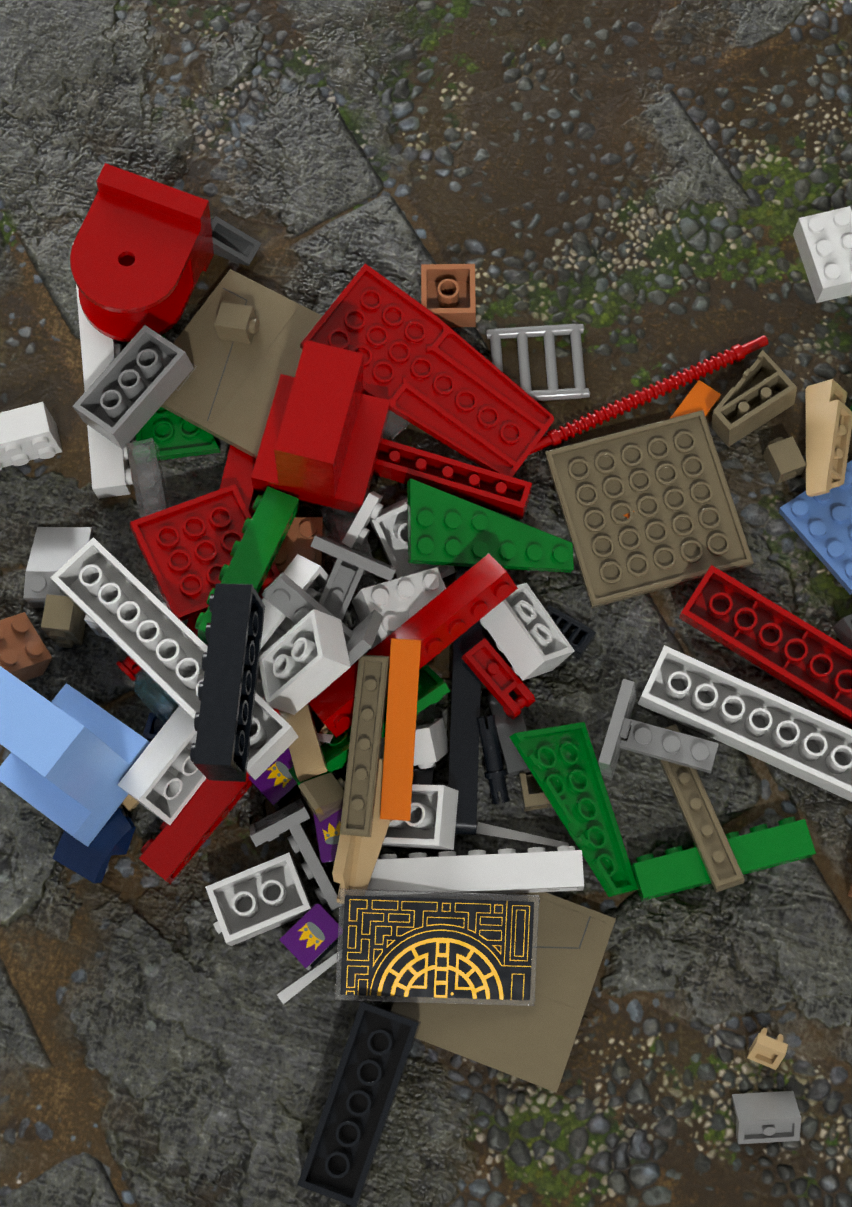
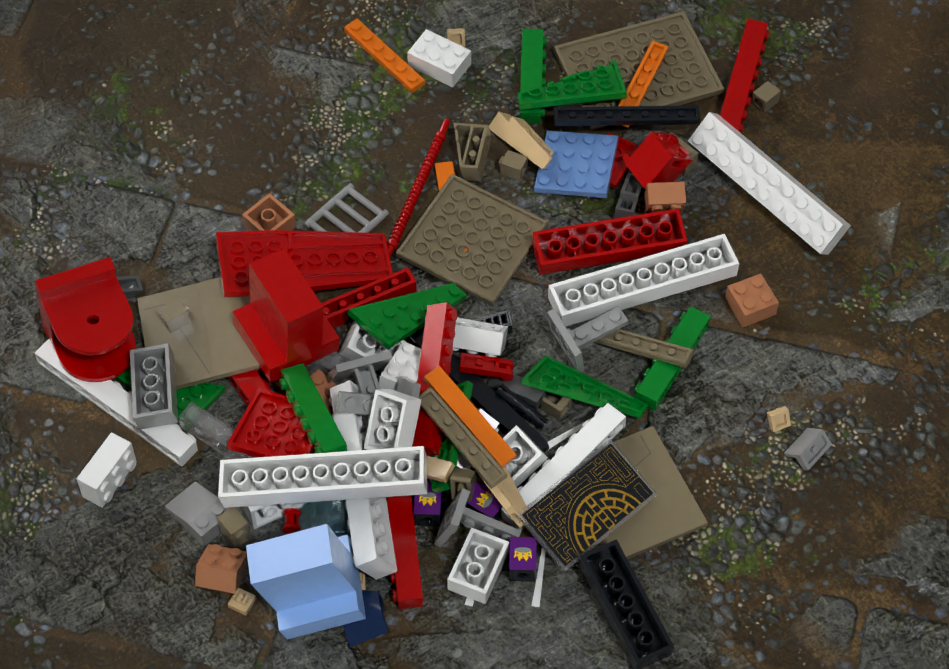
camera: 50 degrees left, 15 degrees down
black brick [190,583,265,782] -> none
white plate [342,491,383,548] -> none
none -> orange plate [344,18,425,93]

